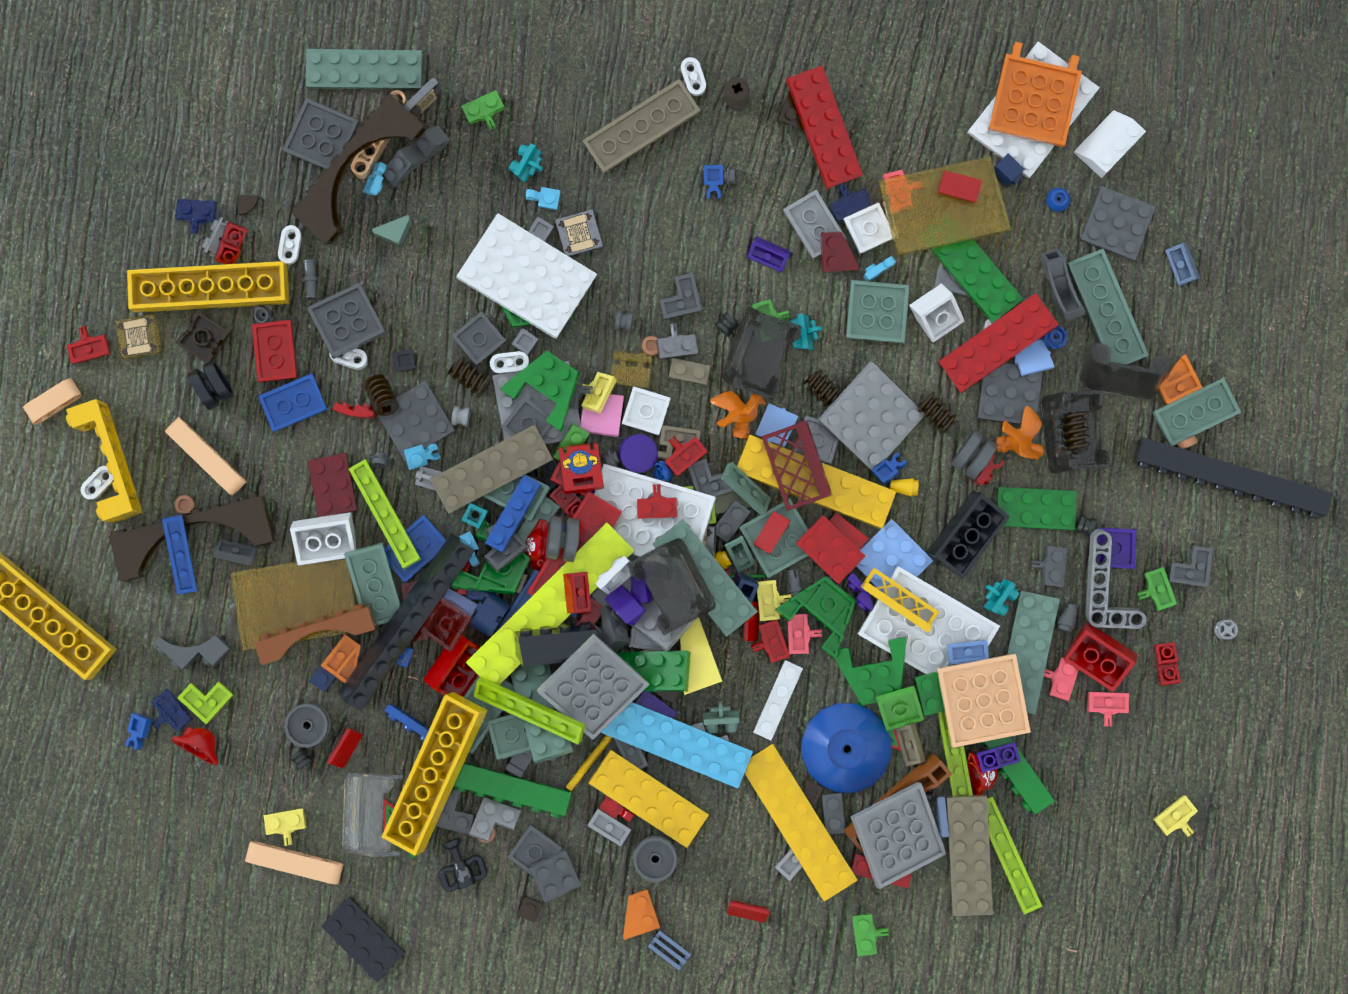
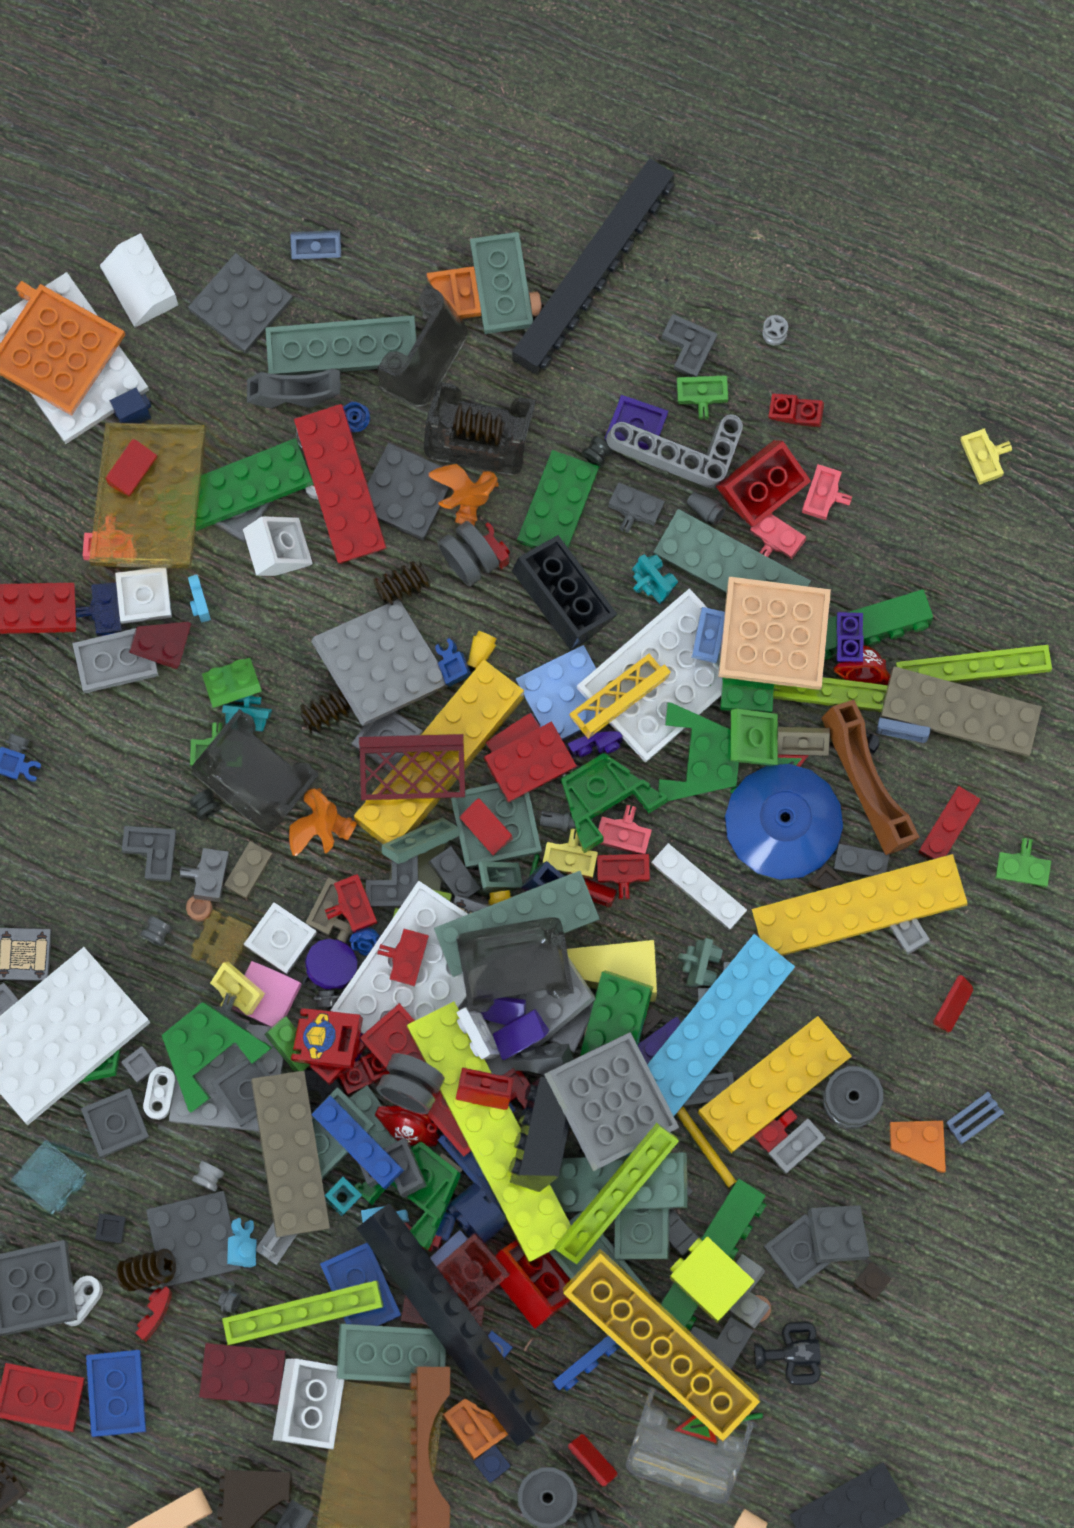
camera: 75 degrees left, 10 degrees down
black wheel [188,360,234,410] -> none
dark brown piece [447,357,490,398] -> none
dark purple slope [747,237,791,272] -> none
light blue piece [755,403,798,447] -> none
sand green plate [846,280,909,344] -> none
light grey plate [851,782,946,889] -> none
light blue piece [1014,339,1055,376] -> none
blue plate [1046,188,1071,212] -> none
none -> clear light blue plate [11,1140,87,1215]
none -> bright green plate [202,658,262,708]
none -> neon yellow brick [670,1237,755,1323]

